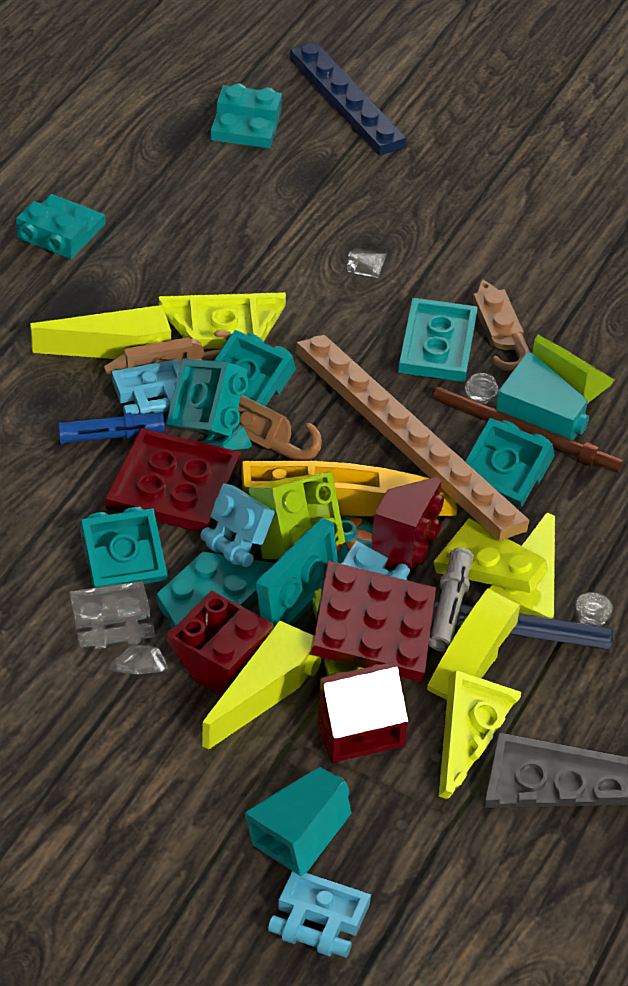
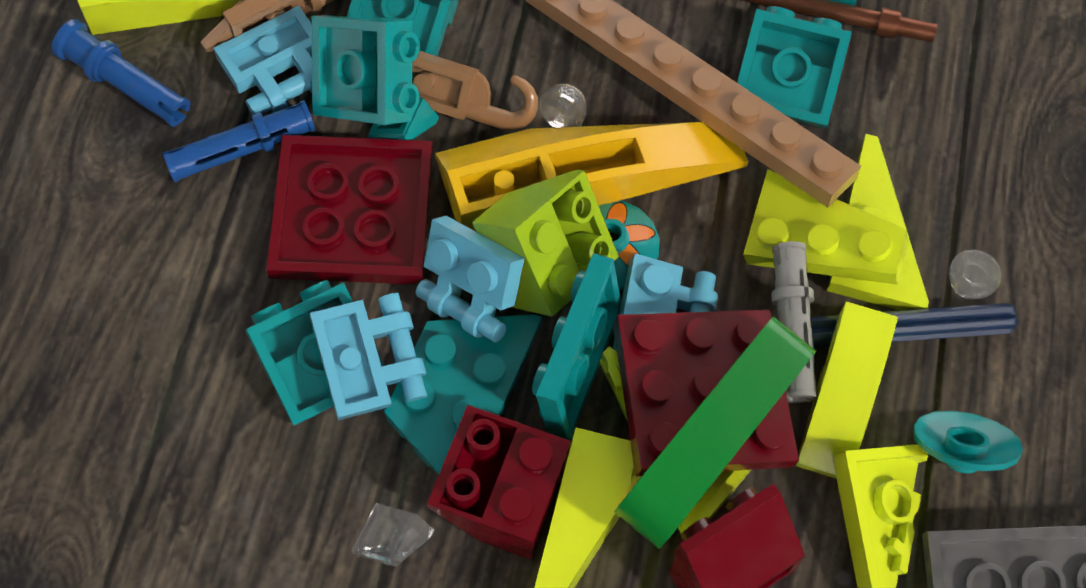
camera: 15 degrees left, 20 degrees up
clear plate [69,581,155,649] -> none
dark red slope [371,477,444,577] -> none
none -> blue pin [52,19,191,127]
none -> medium azure plate [310,293,427,421]
none -> clear plate [538,84,587,128]
none -> green beam [613,316,816,549]
none -> teal dish [913,411,1023,473]

